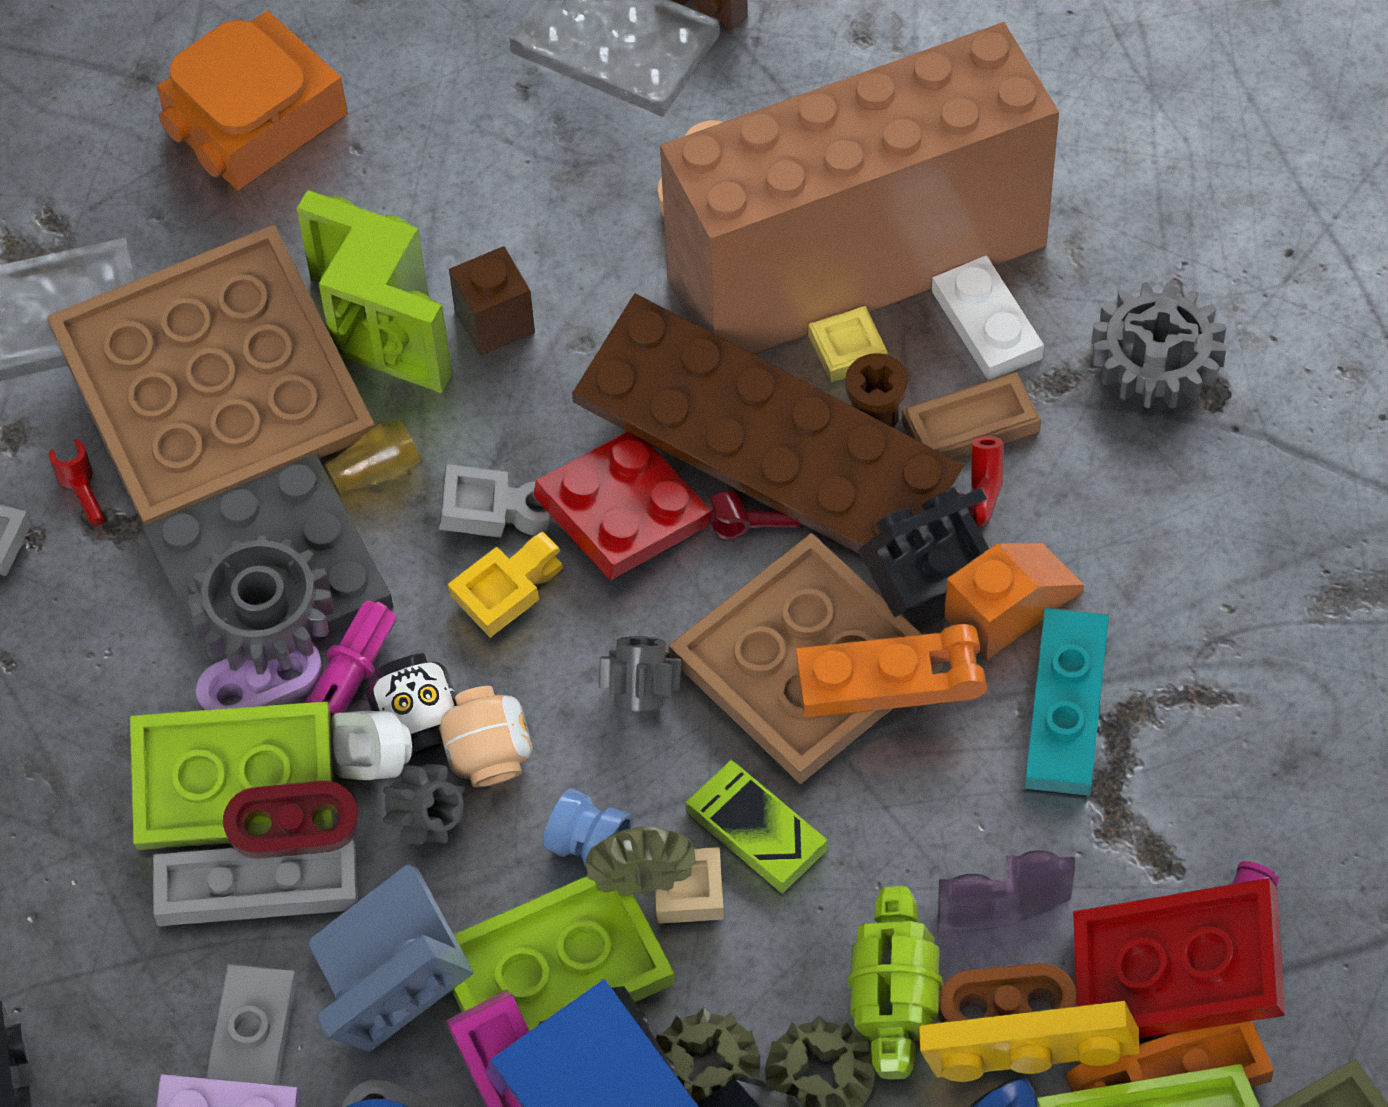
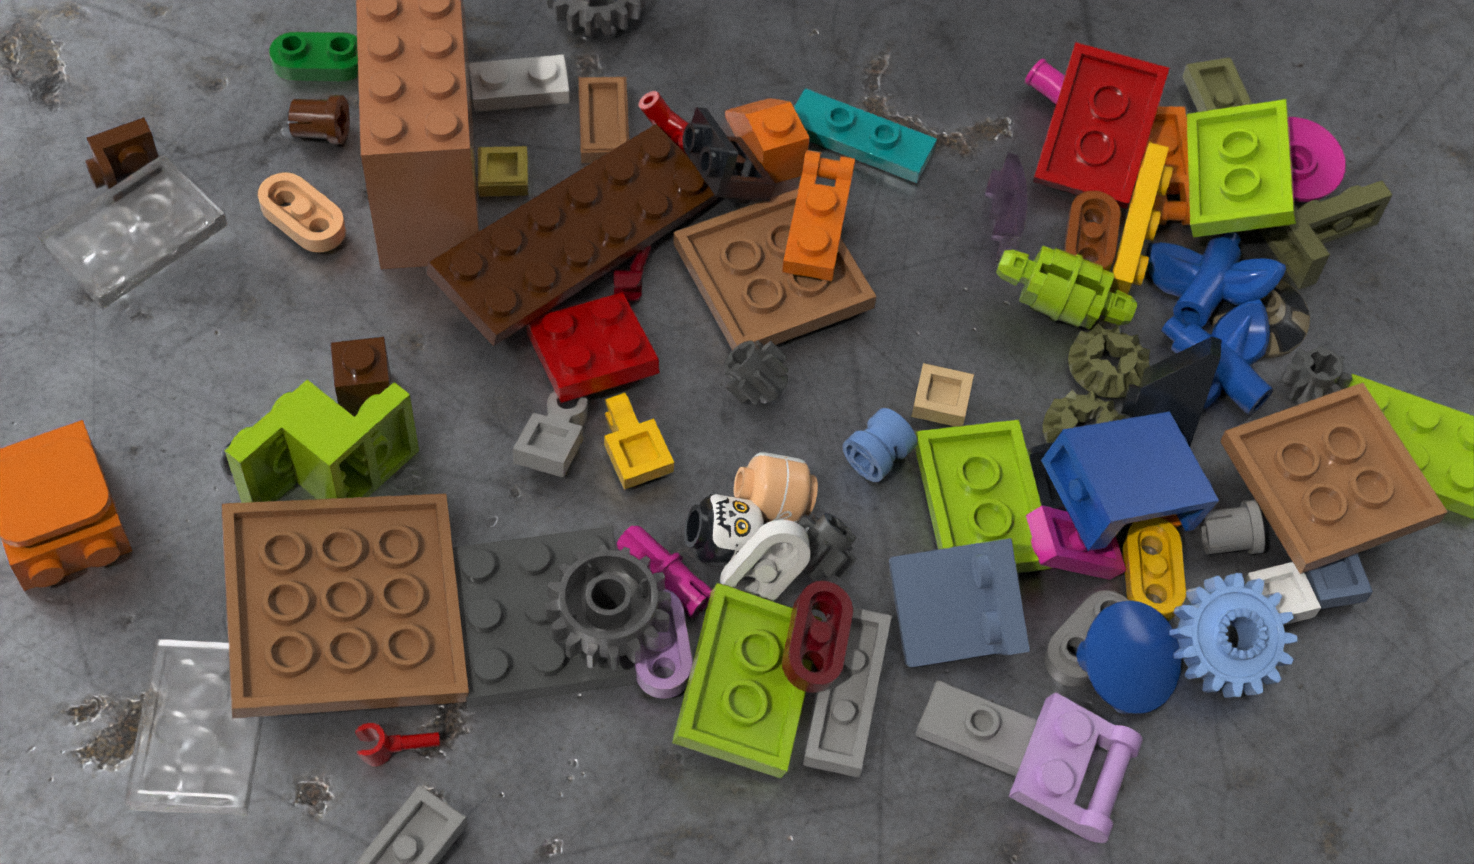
camera: 80 degrees left, 0 degrees up
clear yellow cone [325,418,423,497] -> none
olive gear [586,826,696,897] -> none
lime tile [686,759,828,894] -> none
reddish brown bush [845,353,908,427] -> none

